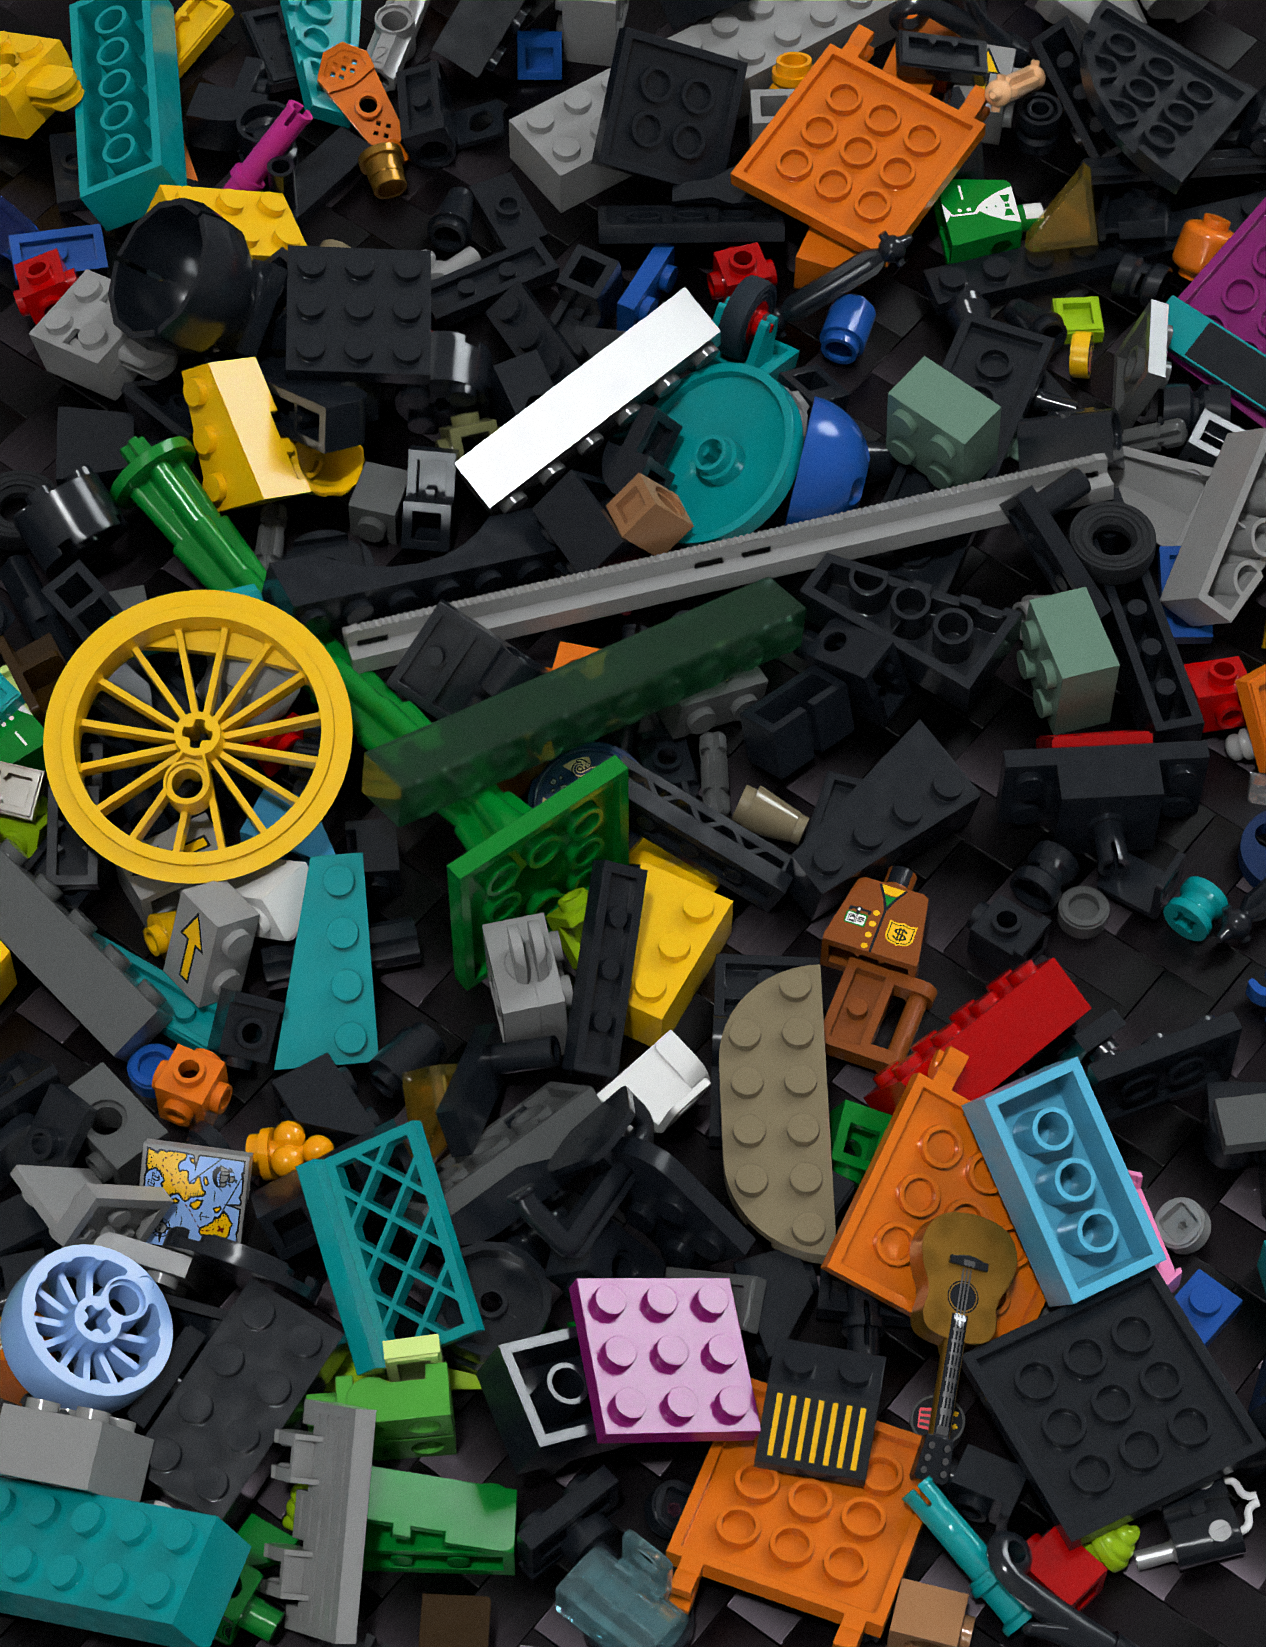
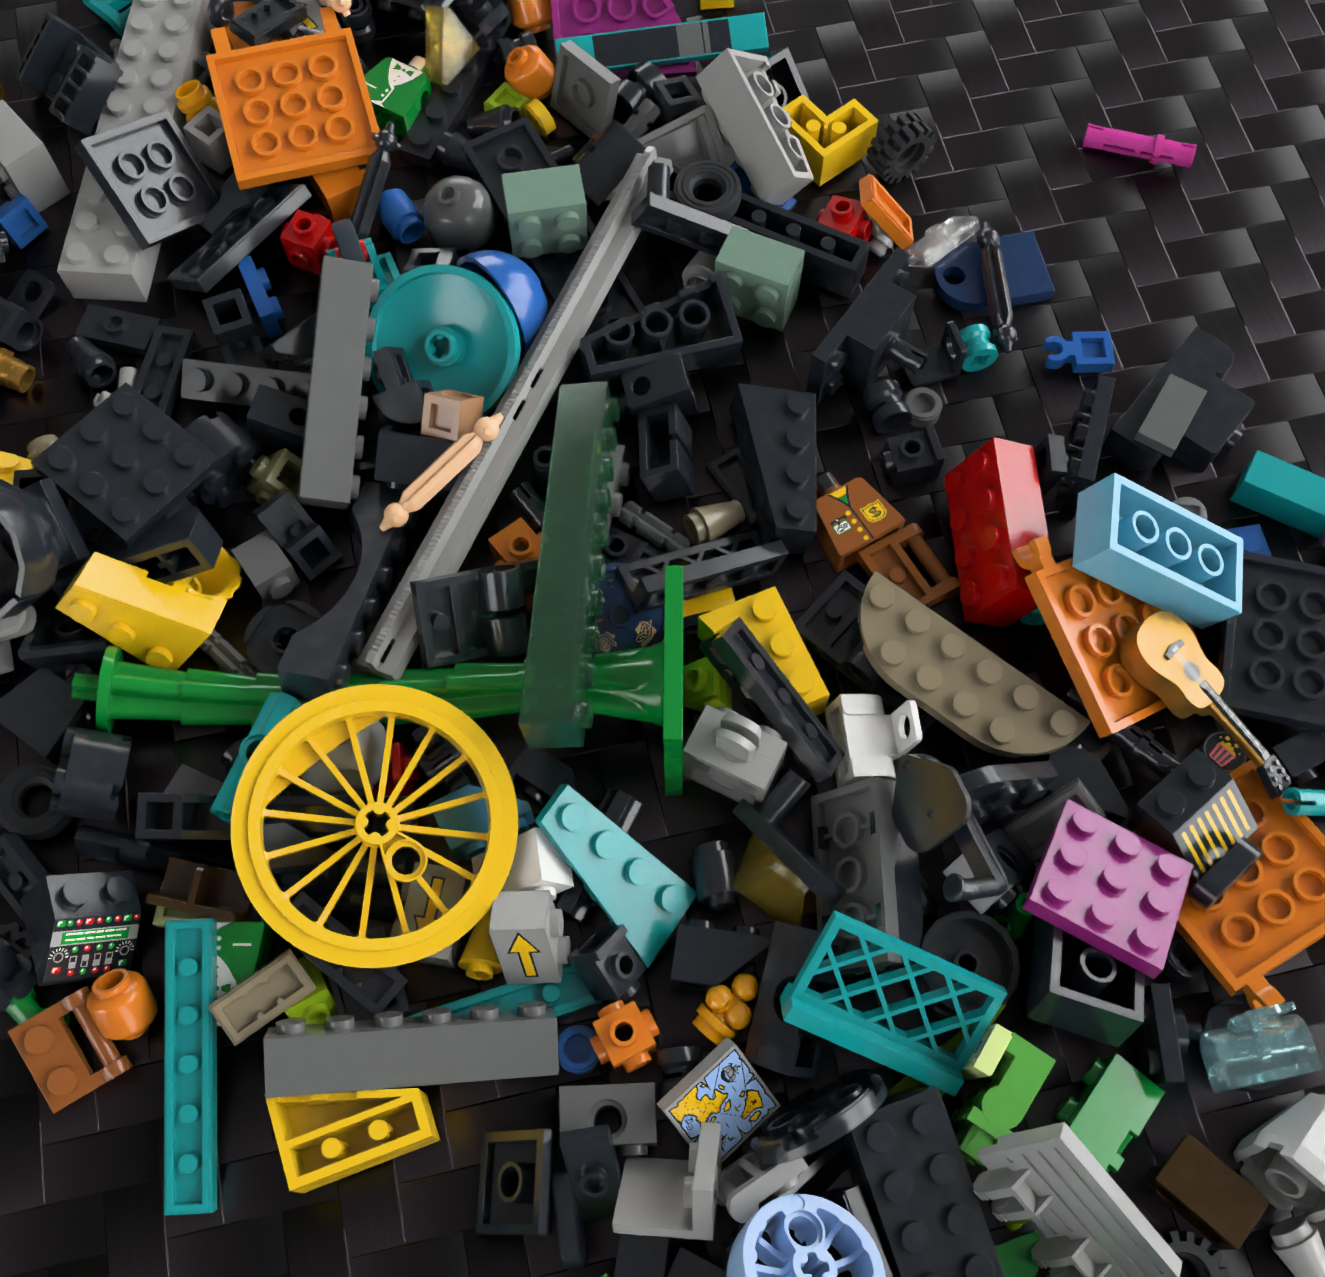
camera: 50 degrees left, 10 degrees up
green brick [829,1100,893,1189] -> none
red tile [1036,730,1153,749] -> none
none -> light nougat wheel [379,412,504,532]
none -> dark grey cylinder [422,175,498,252]
none -> orange head [504,45,556,100]
none -> black beam [1187,837,1264,911]

